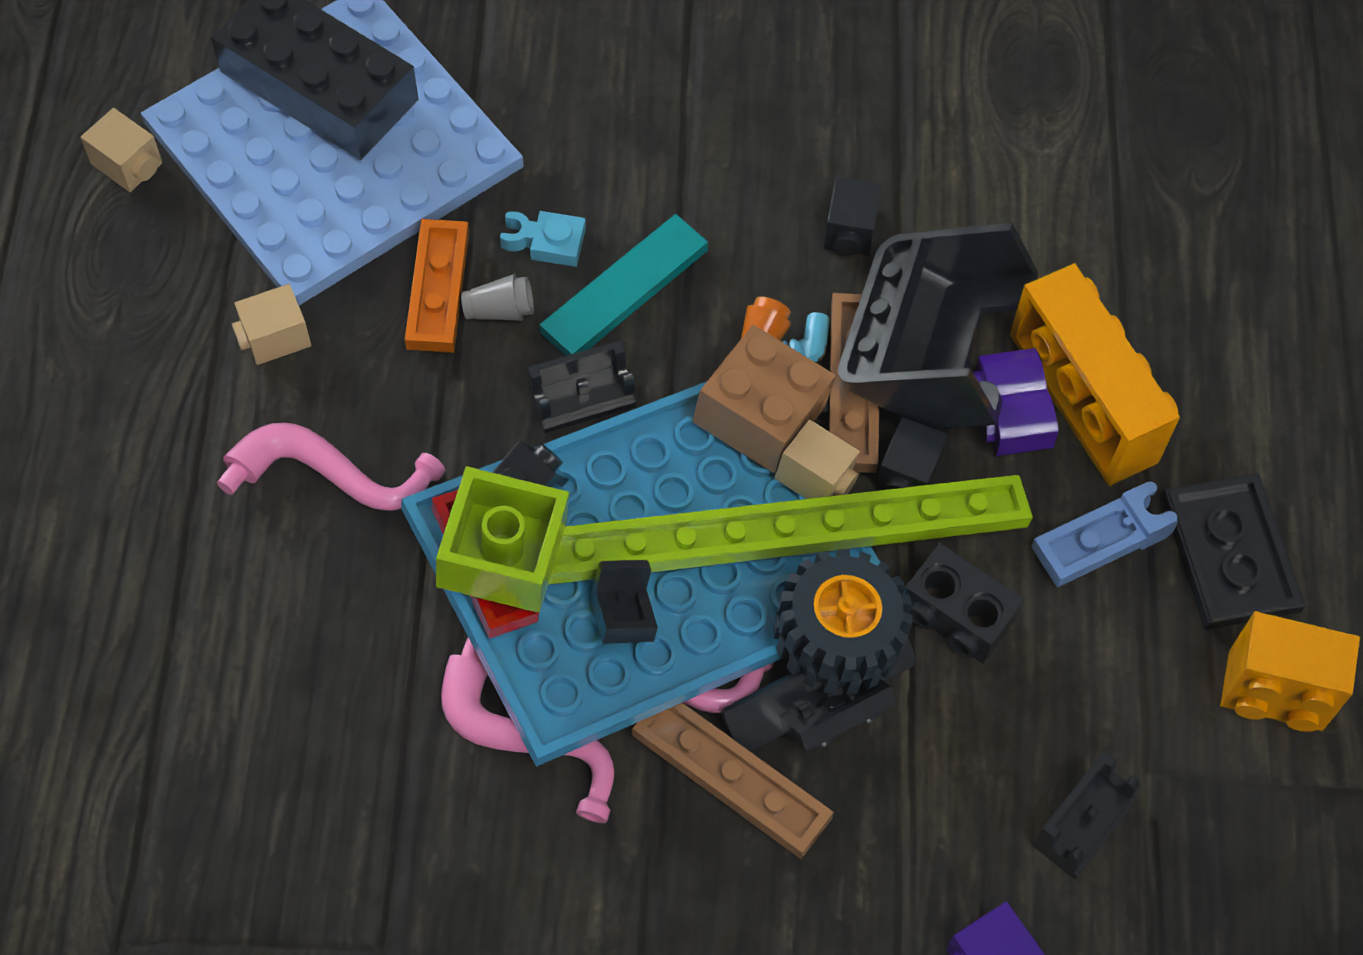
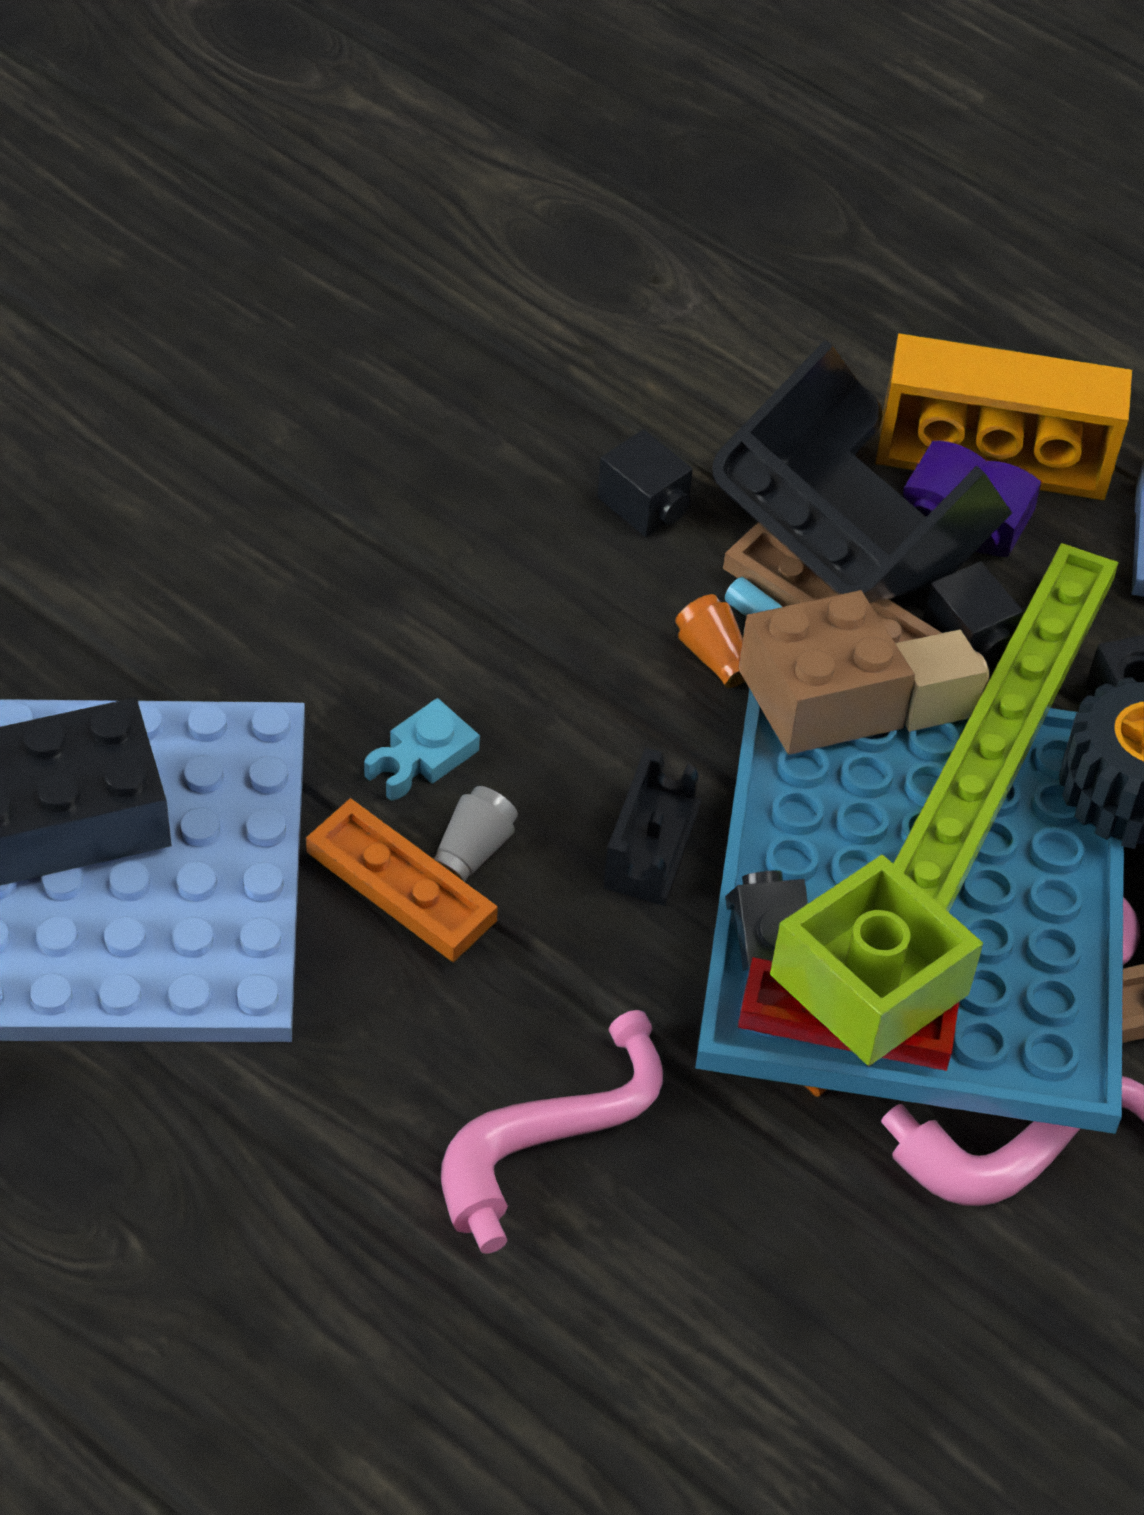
camera: 55 degrees left, 10 degrees down
tan brick [232,283,311,365] -> none
teal tile [540,214,708,356] -> none
black bracket [590,560,658,644] -> none

